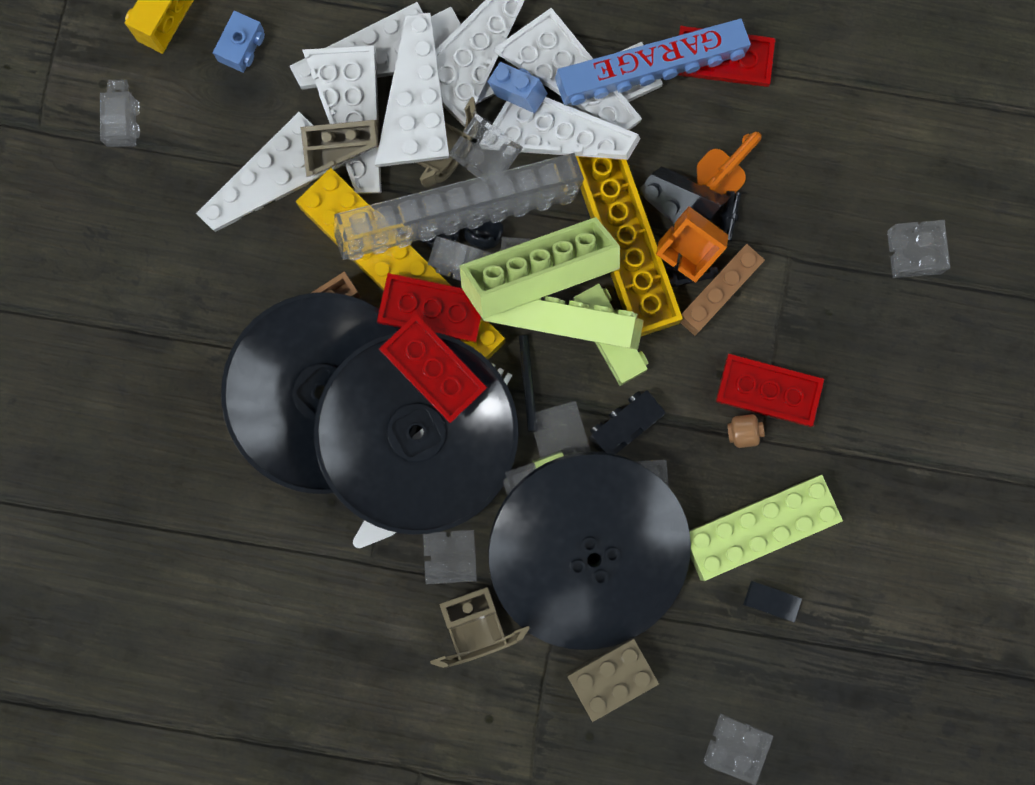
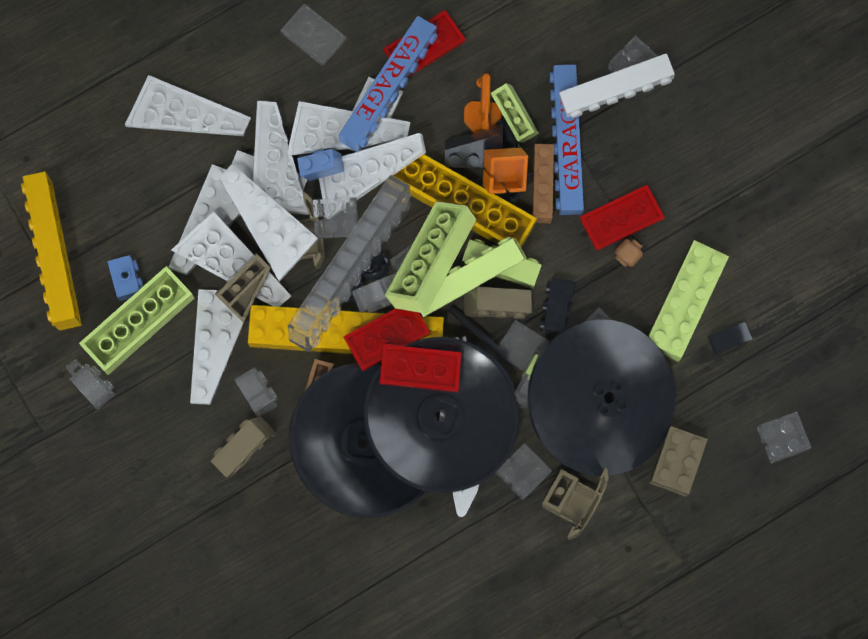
camera: 40 degrees left, 5 degrees down
none -> yellowish green brick [79,266,195,375]
none -> dark tan wedge [211,417,277,478]
none -> clear piece [234,367,278,418]
none -> dark tan wedge [464,287,532,319]
none -> yellowish green brick [491,83,539,143]
none -> medium blue brick [549,65,584,215]
none -> white brick [559,53,675,118]

